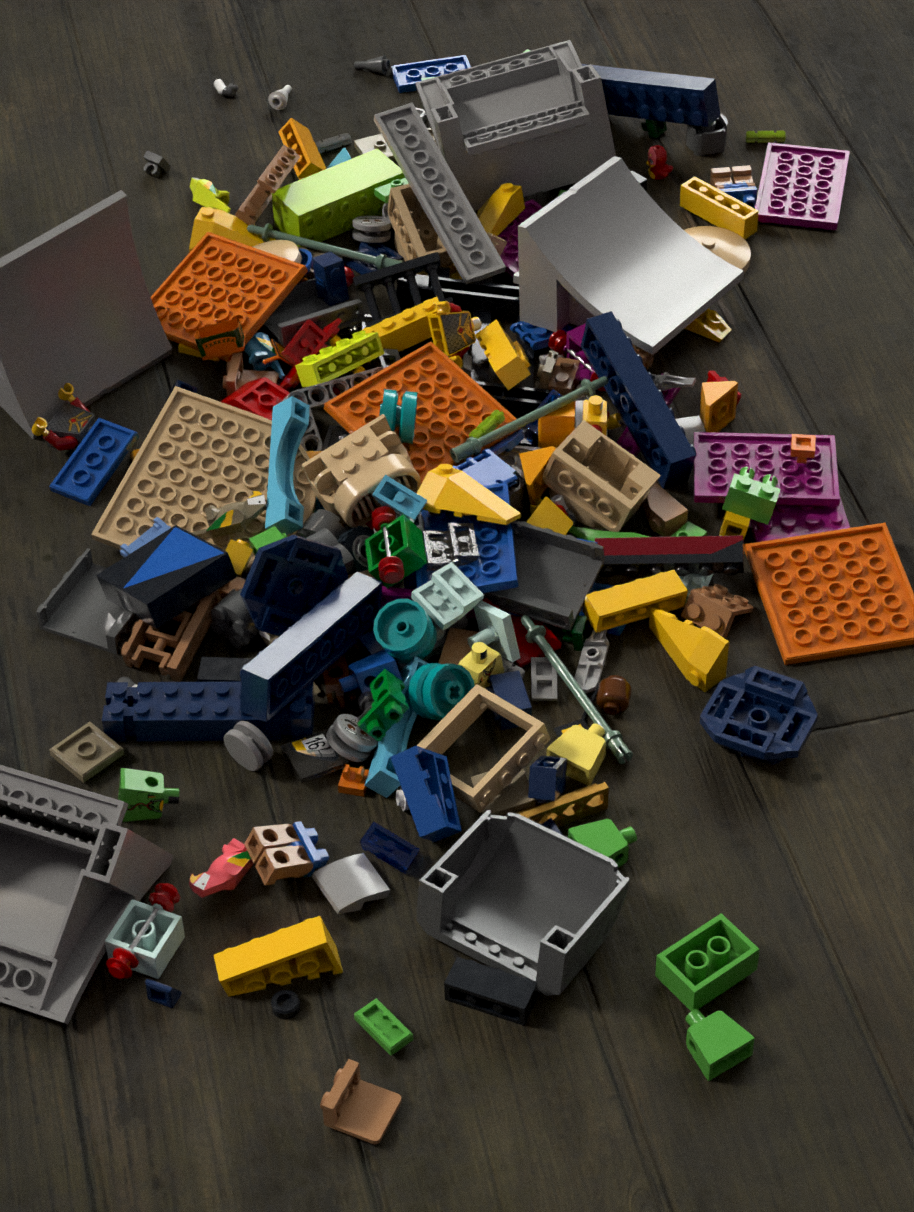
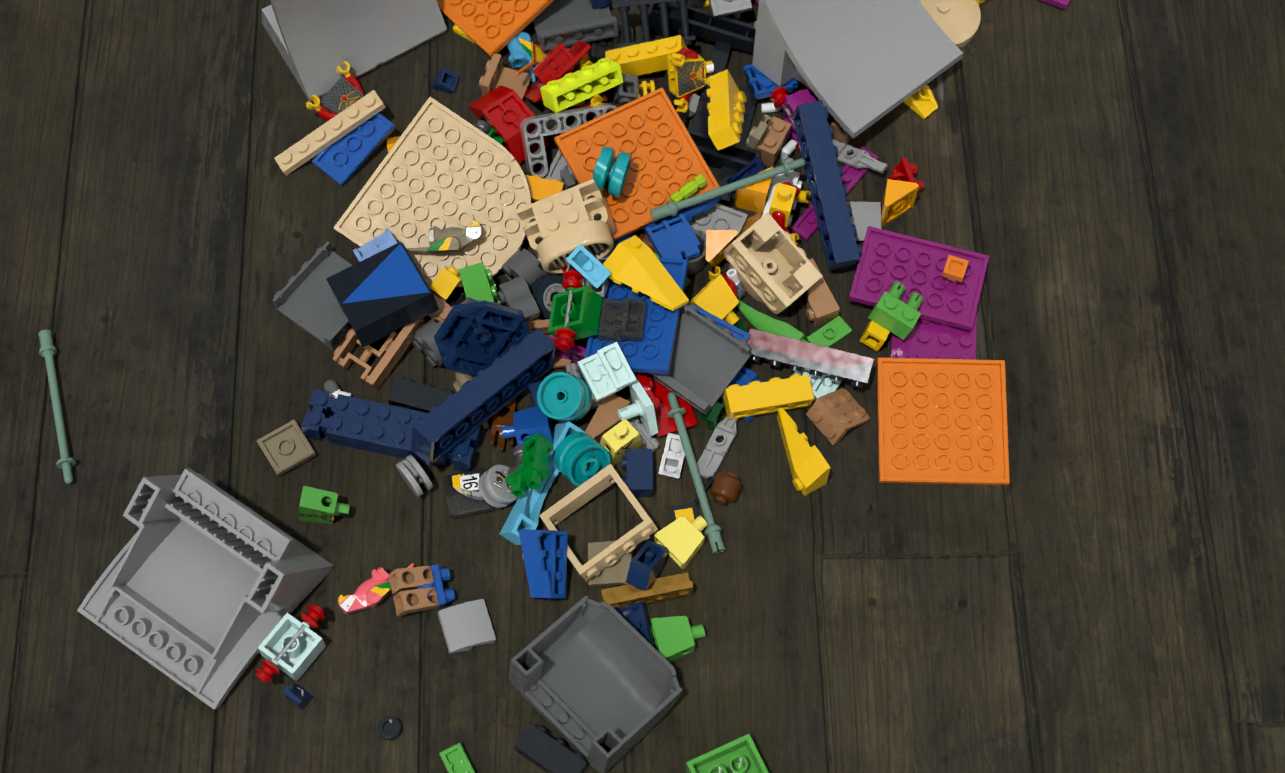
camera: 10 degrees right, 20 degrees up
orange piece [194,319,246,361] -> none
yellow wedge [214,916,343,997] -> none
medium azure arch [265,396,310,535] -> none
orange tile [338,764,369,797] -> none
clear blue plate [360,821,420,874] -> none
dark blue piece [700,666,818,765] -> none
none -> tan plate [274,90,386,176]

